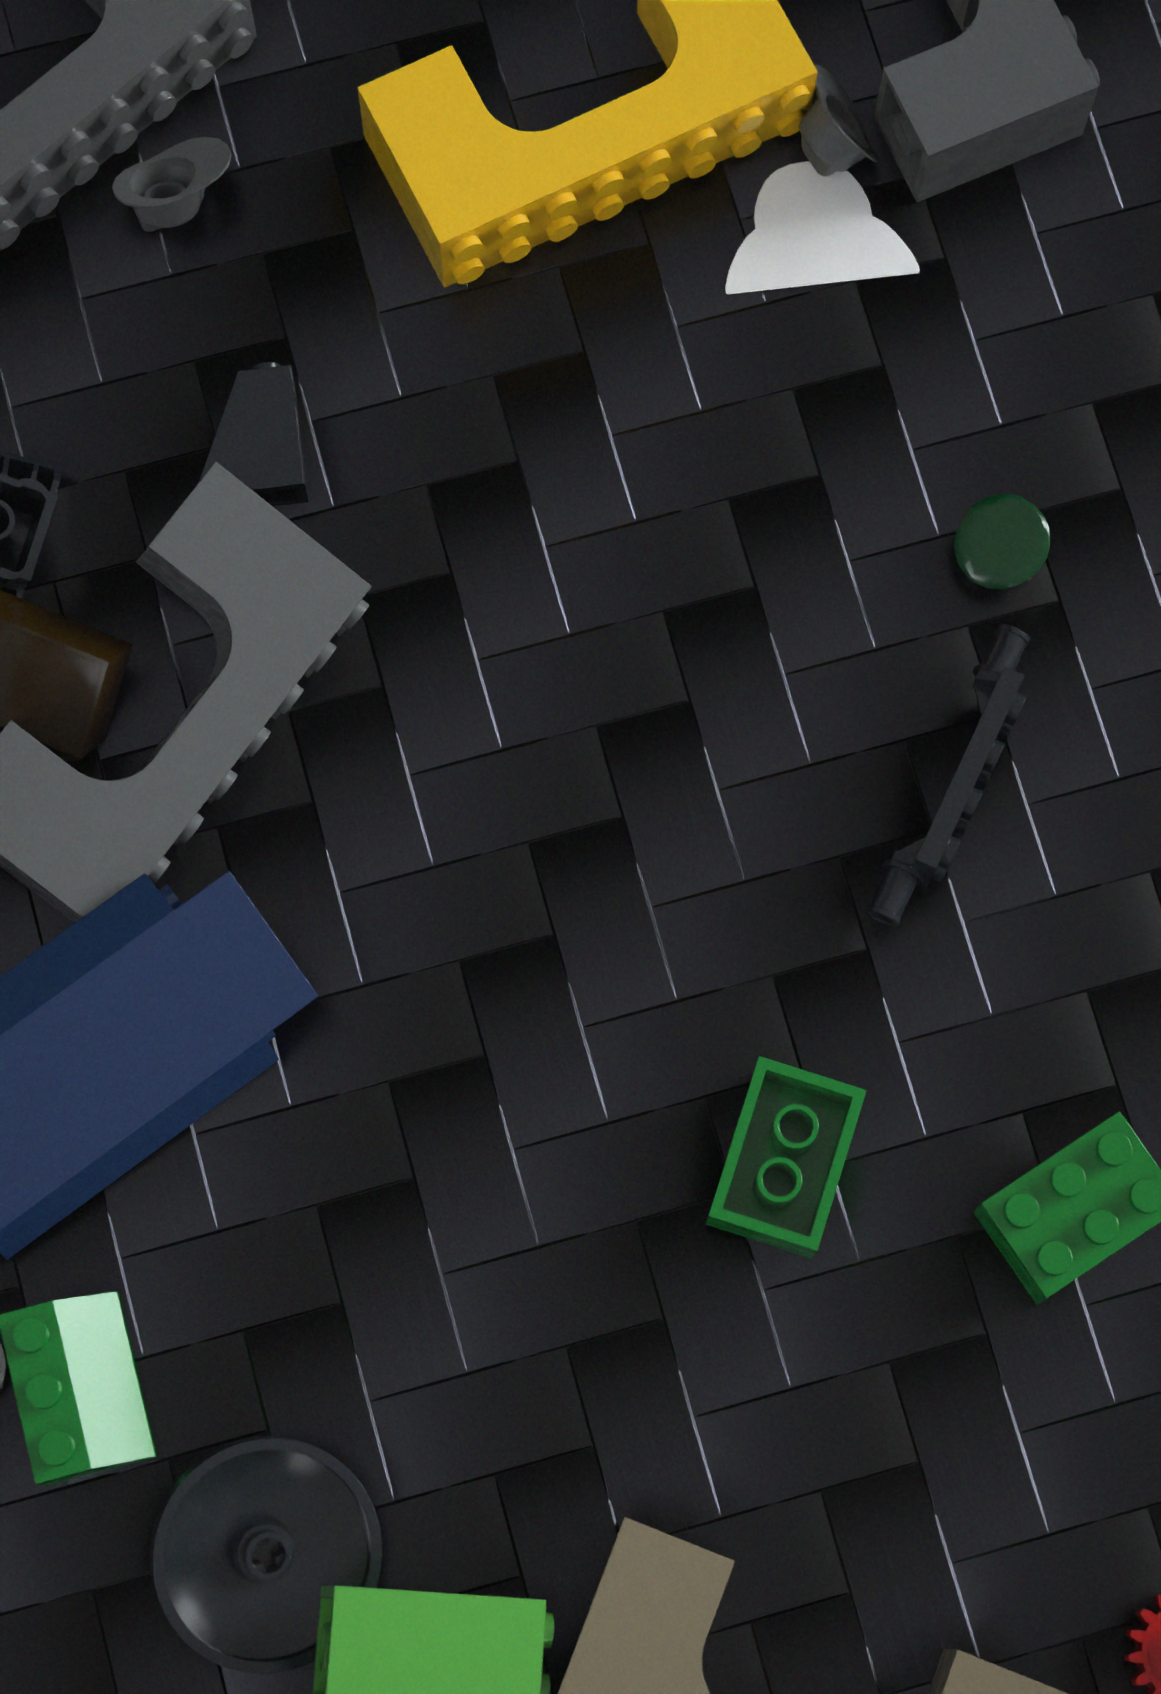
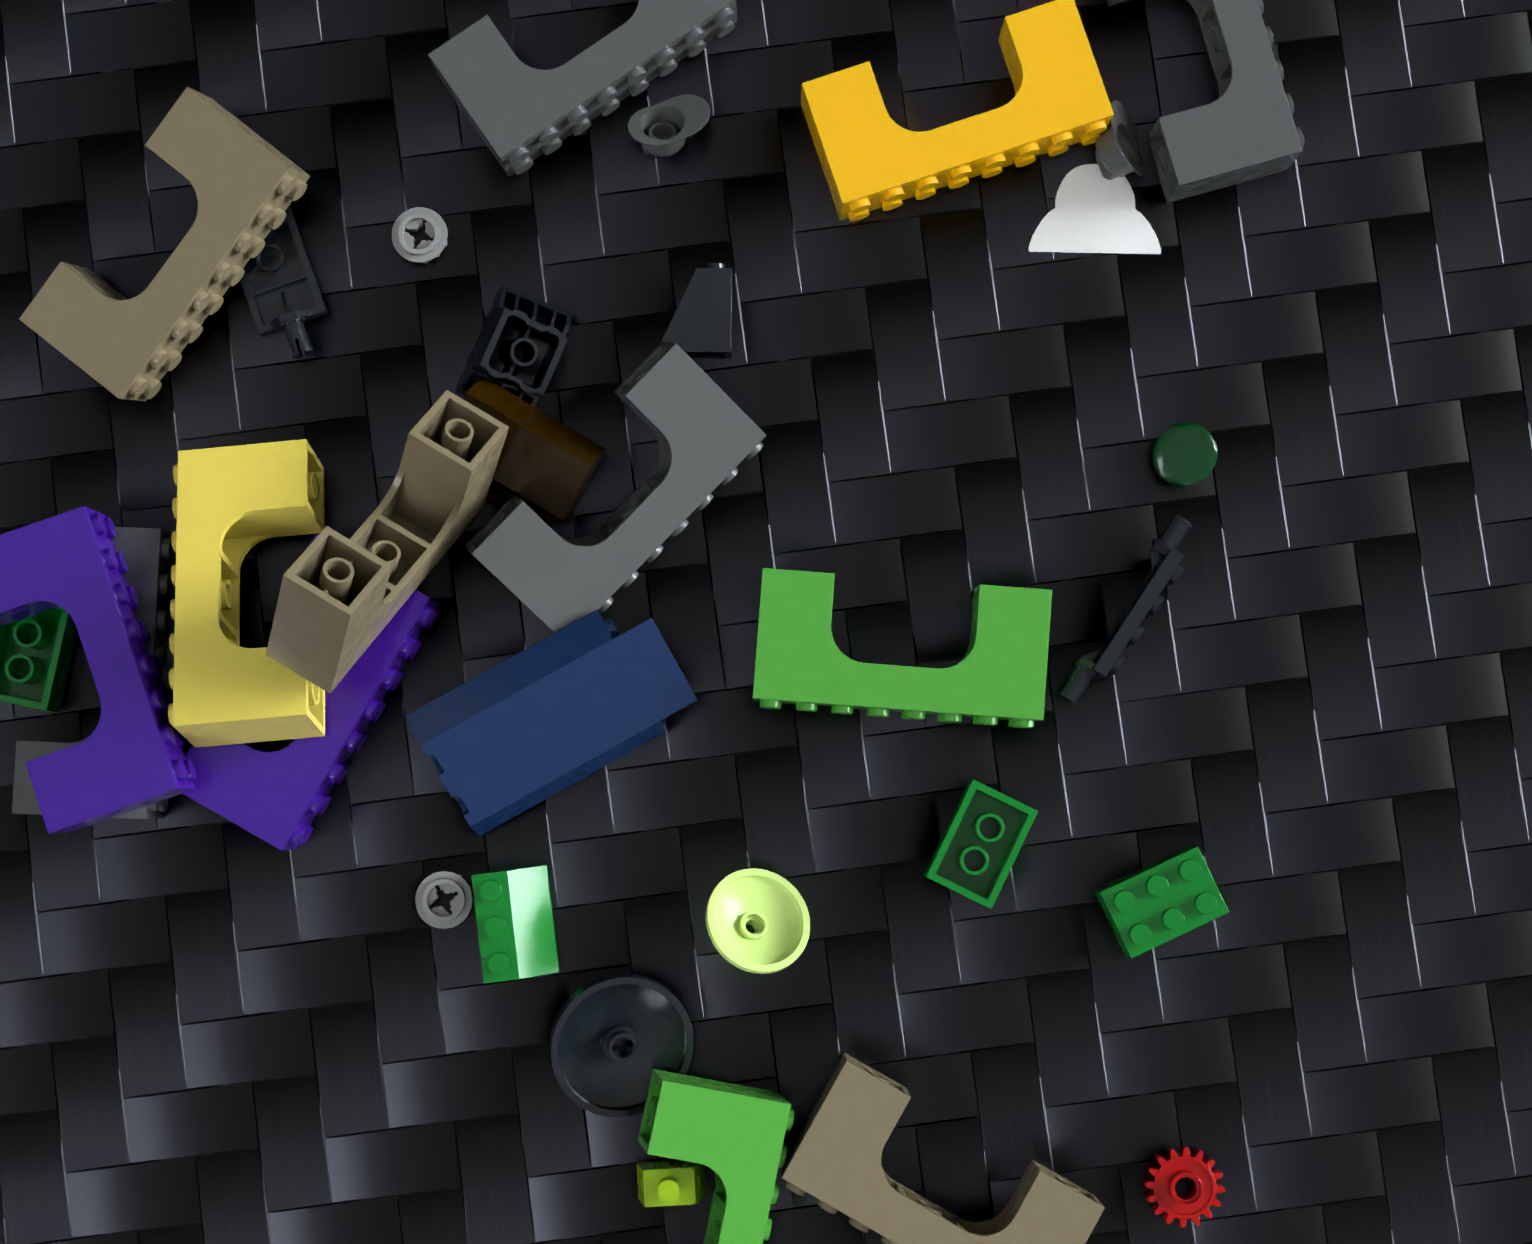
camera: 10 degrees right, 10 degrees up
none -> yellowish green dish [705,868,810,974]
none -> bright green arch [753,568,1052,728]

